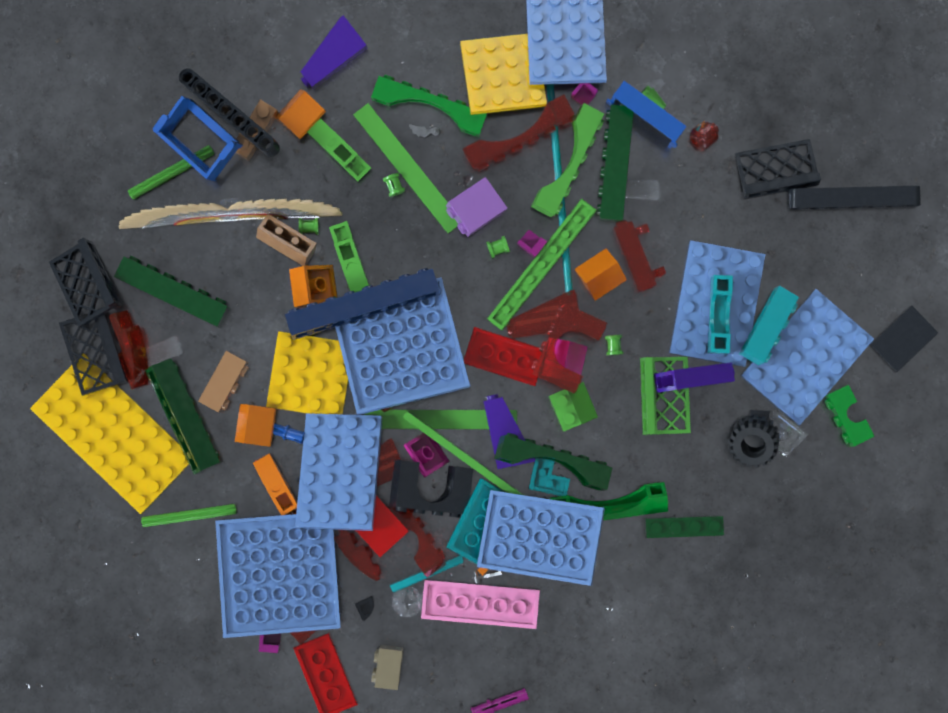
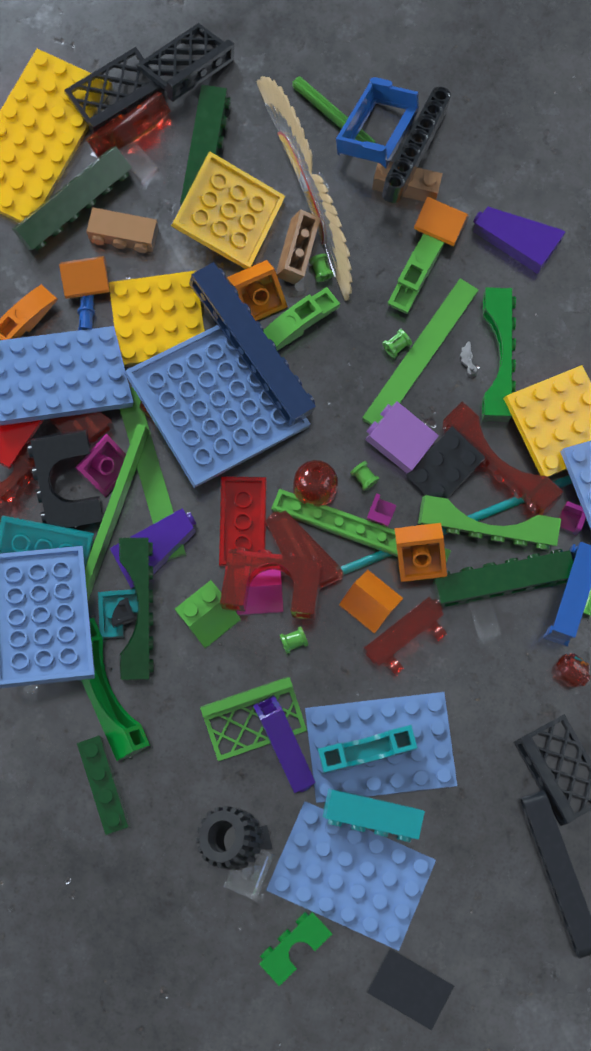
camera: 75 degrees right, 10 degrees down
none -> black tile [112,598,136,628]
none -> yellow plate [171,152,285,269]
none -> clear red cylinder [293,460,338,507]
none -> orange slope [394,523,447,582]
none -> black plate [406,426,486,499]

